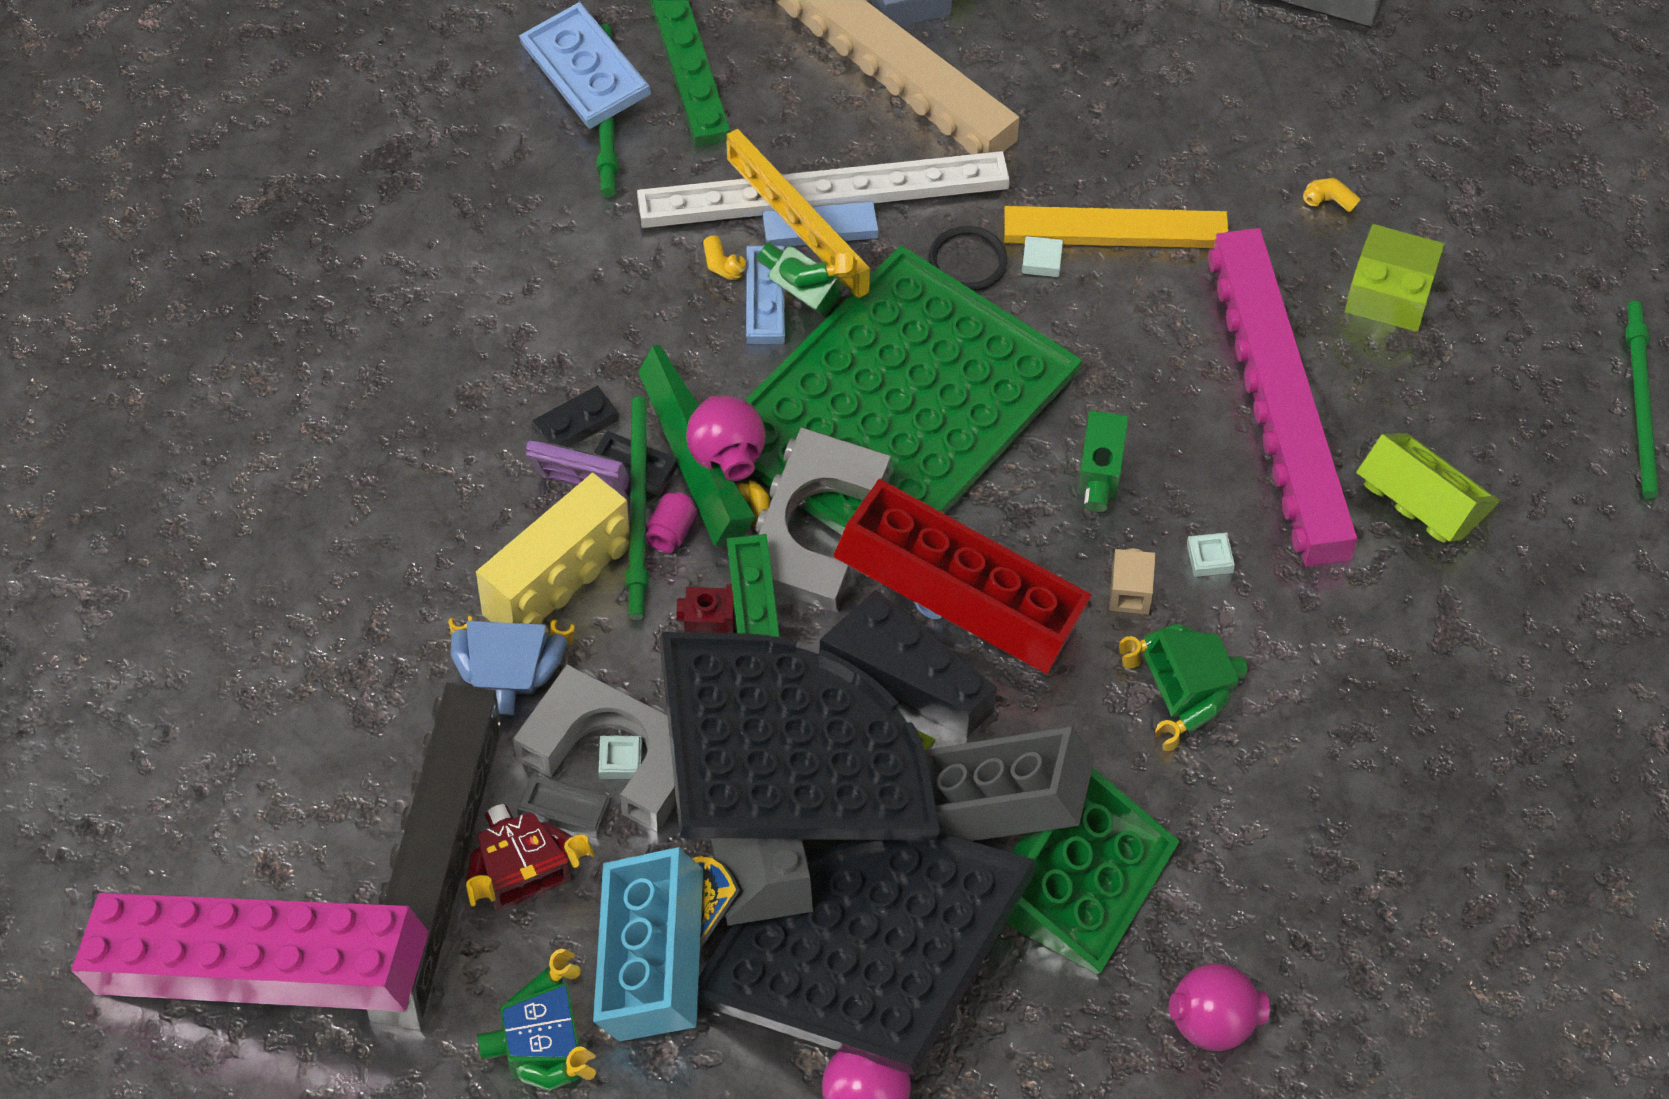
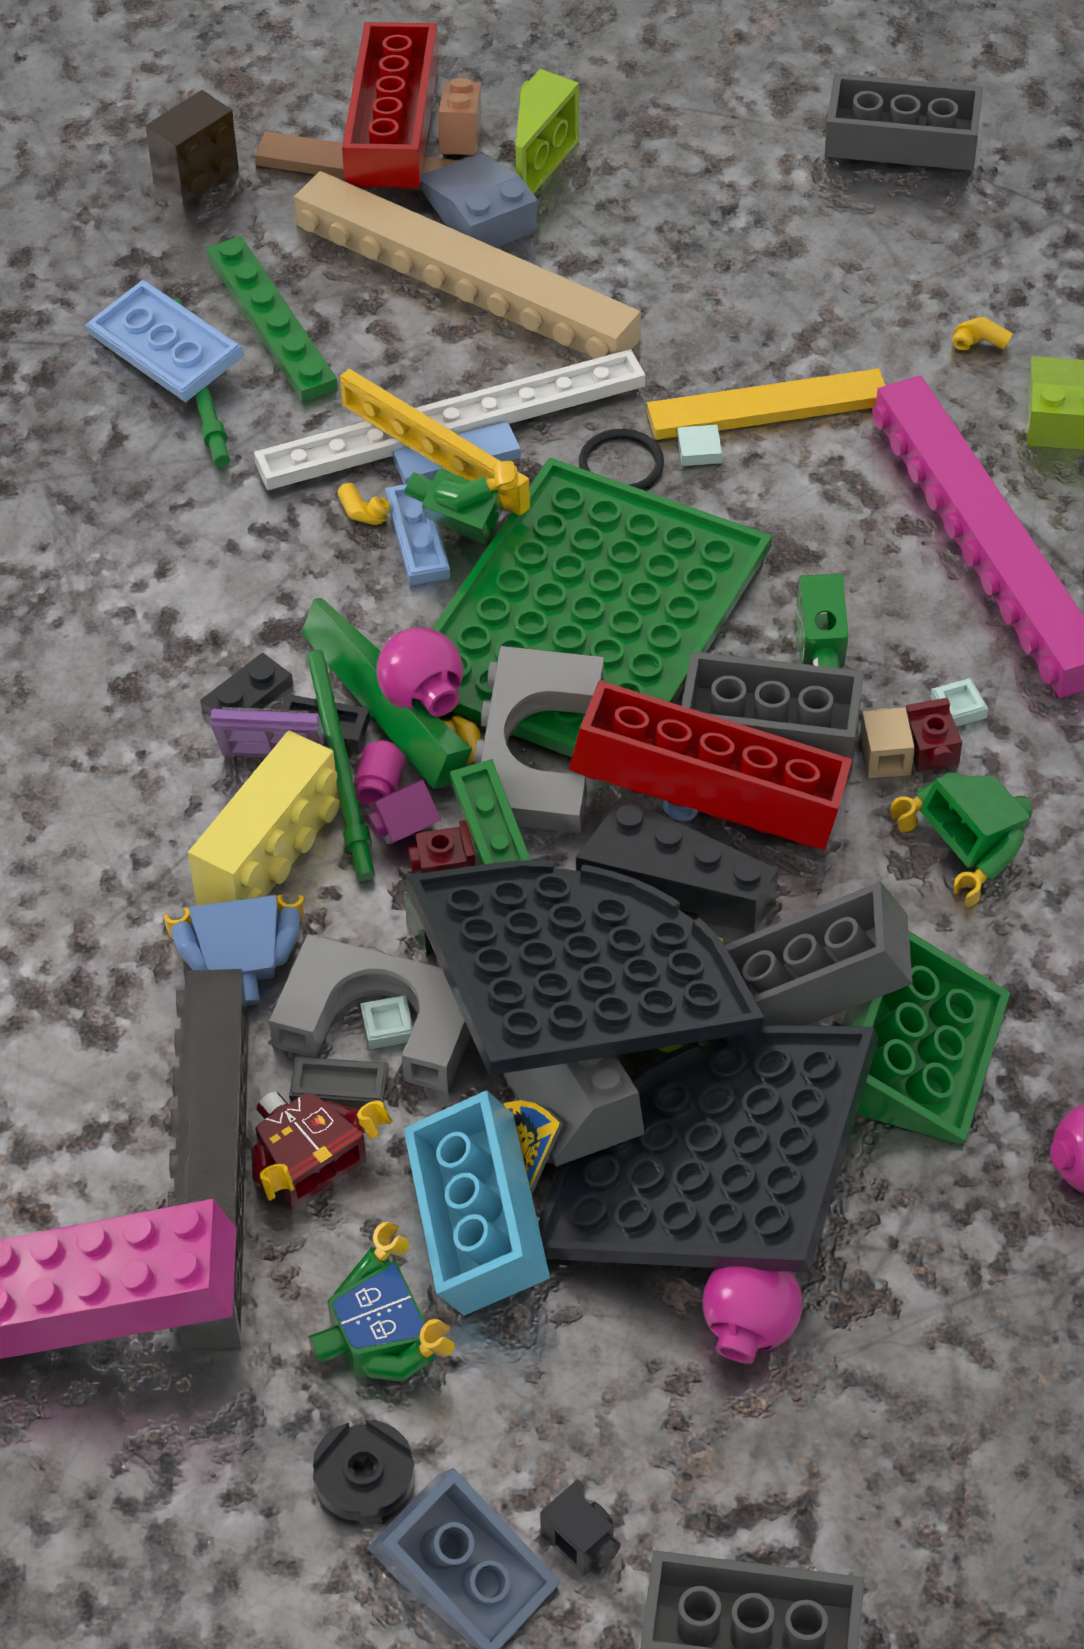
camera: 10 degrees left, 5 degrees down
none -> magenta brick [367,780,442,844]
none -> dark grey brick [682,651,864,771]
none -> dark red brick [906,697,962,772]

